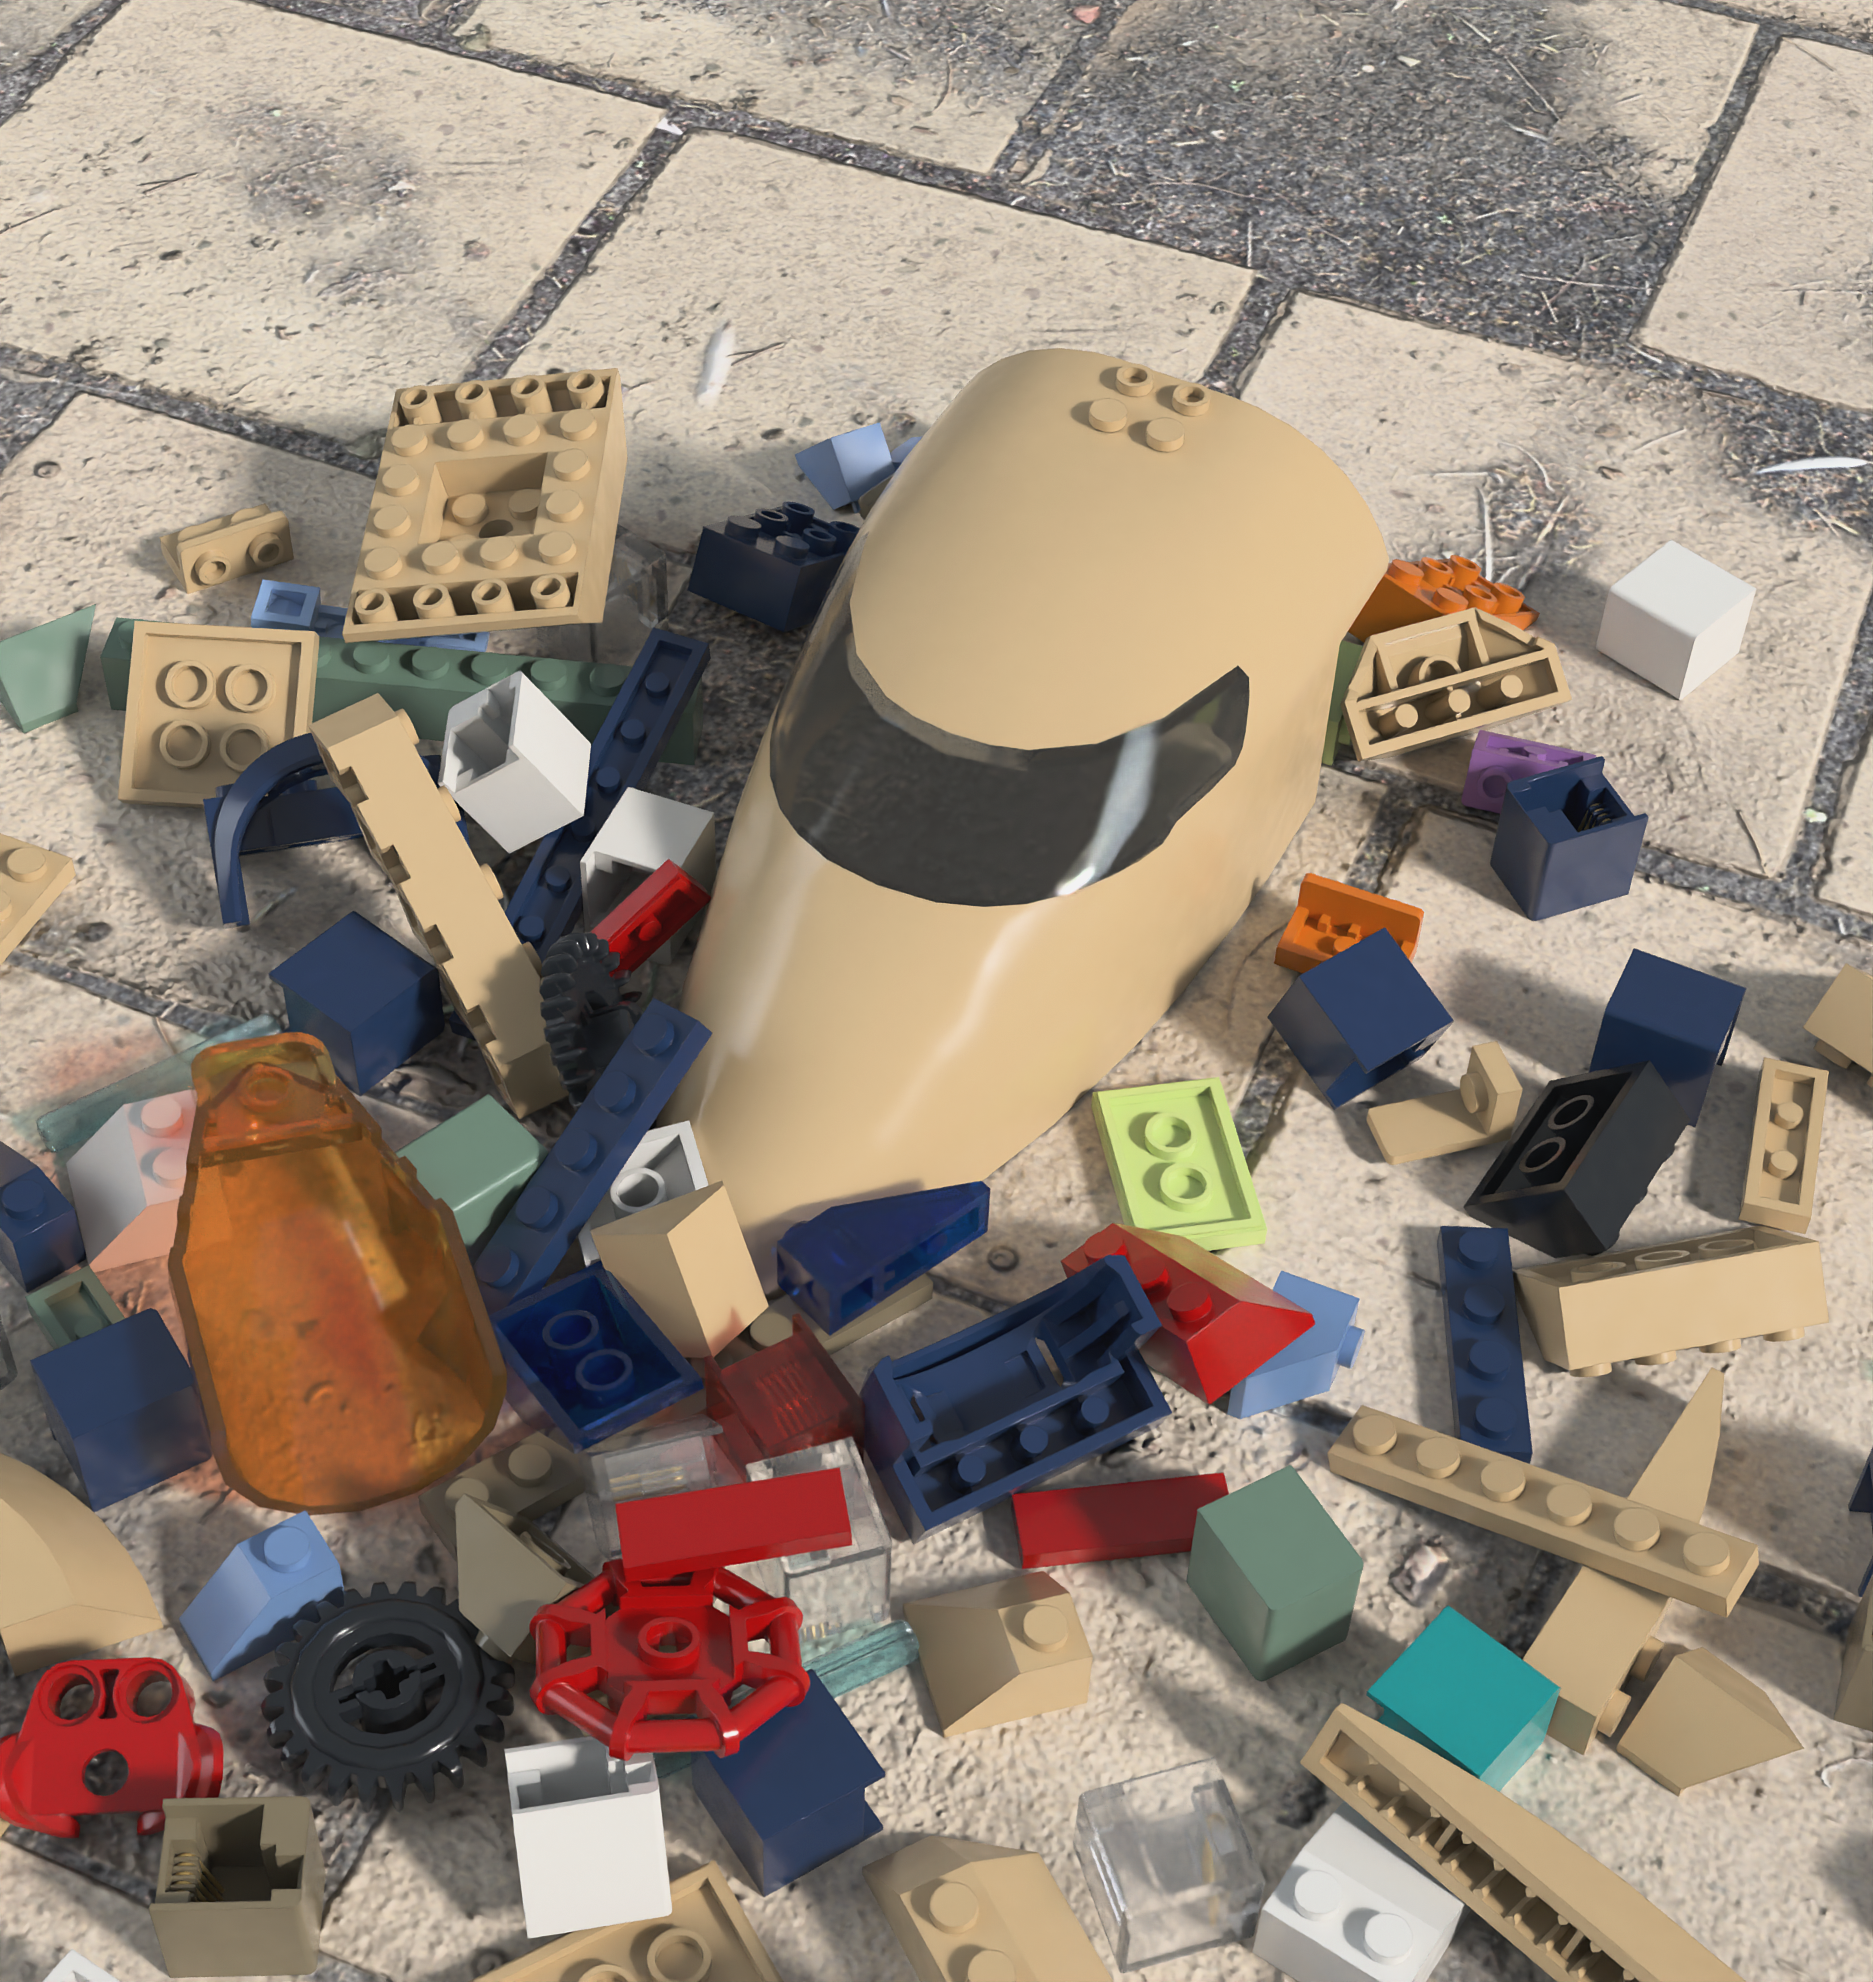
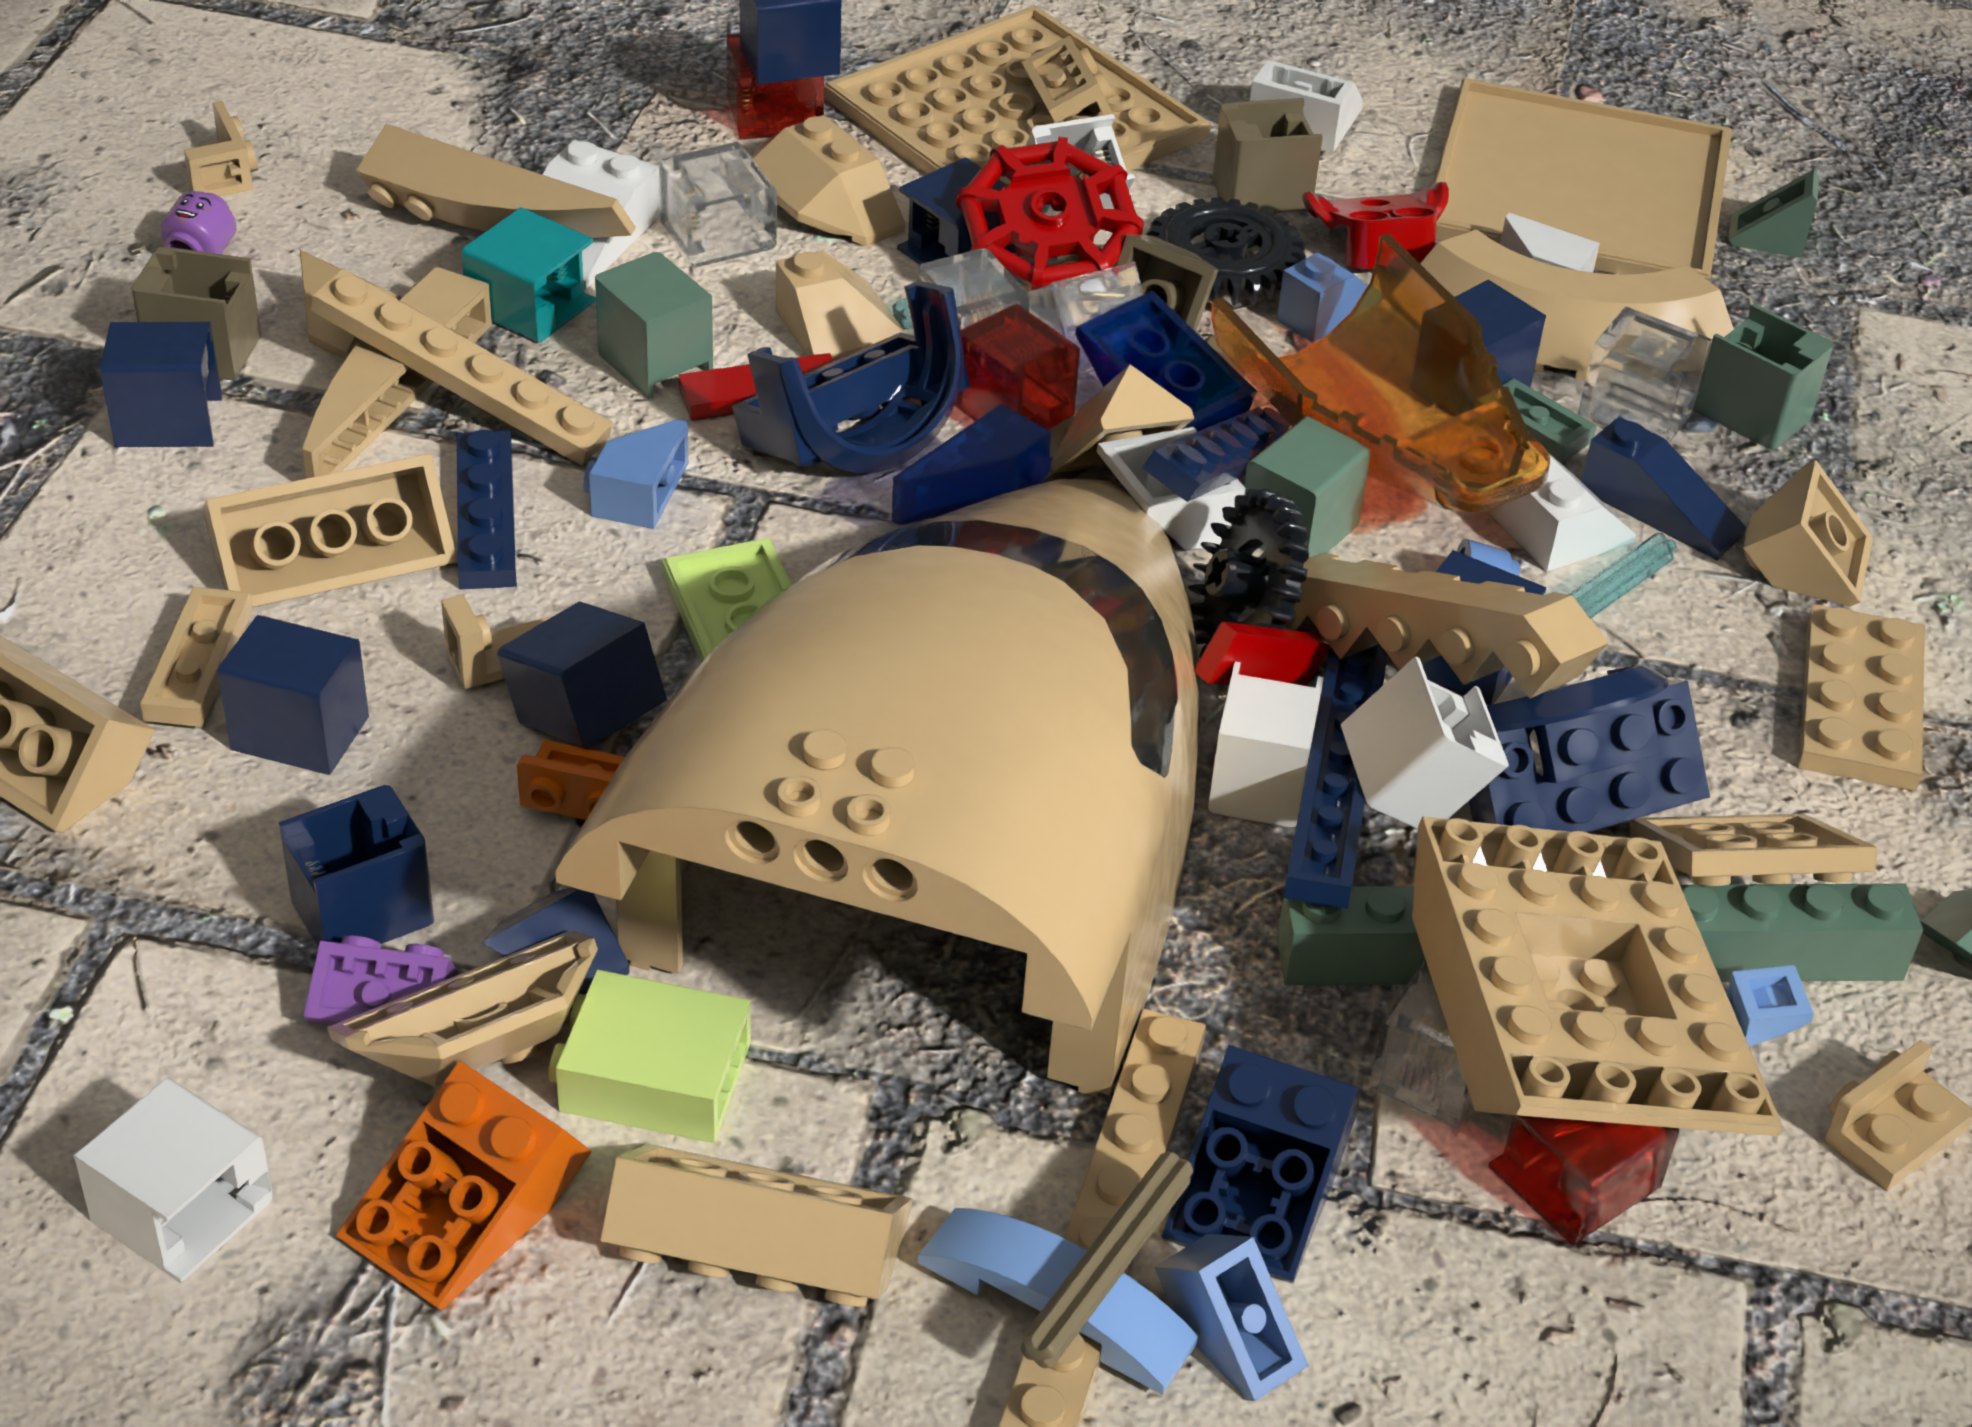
camera: 170 degrees right, 5 degrees down
red tile [615,1467,853,1582] -> none
red slope [1061,1223,1315,1405] -> none
black slope [1463,1060,1690,1258] -> none
none -> dark blue slope [481,887,630,1001]

